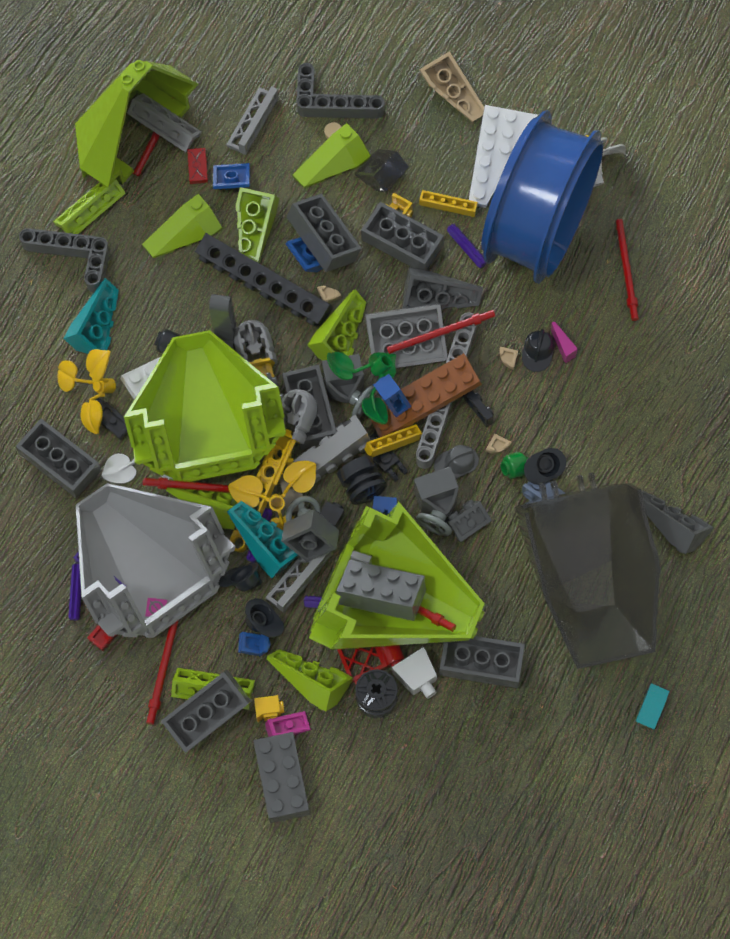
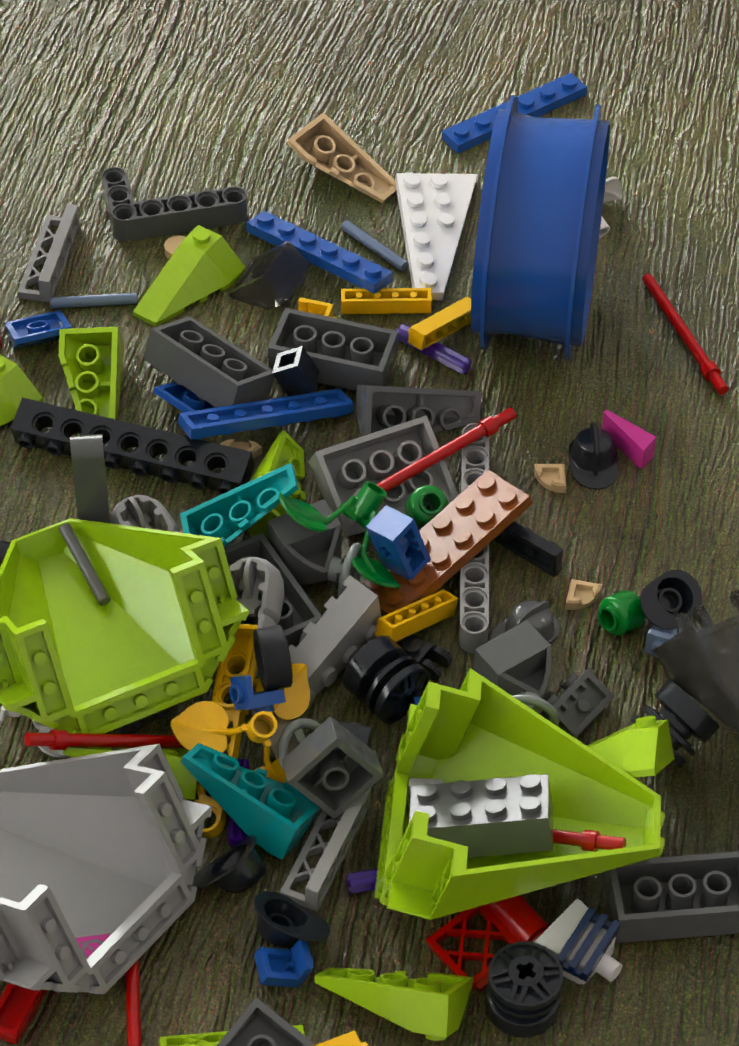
camera: 20 degrees left, 20 degrees down
none -> sand blue bar [50,293,137,309]
none -> dark grey bar [59,523,111,606]
none -> blue plate [178,388,354,439]
none -> teal wedge [180,463,299,547]
none -> blue bracket [229,675,286,714]
none -> blue plate [246,211,393,294]
none -> black tyre [253,625,293,691]
none -> black brick [272,346,320,396]
none -> sand blue bar [341,220,409,272]
none -> green head [405,485,448,528]
none -> yellow piece [408,296,471,351]
none -> blue plate [442,73,587,154]
none -> dark blue tile [557,907,621,982]
none -> lime wedge [587,716,674,778]
none -> black wheel [631,679,720,768]

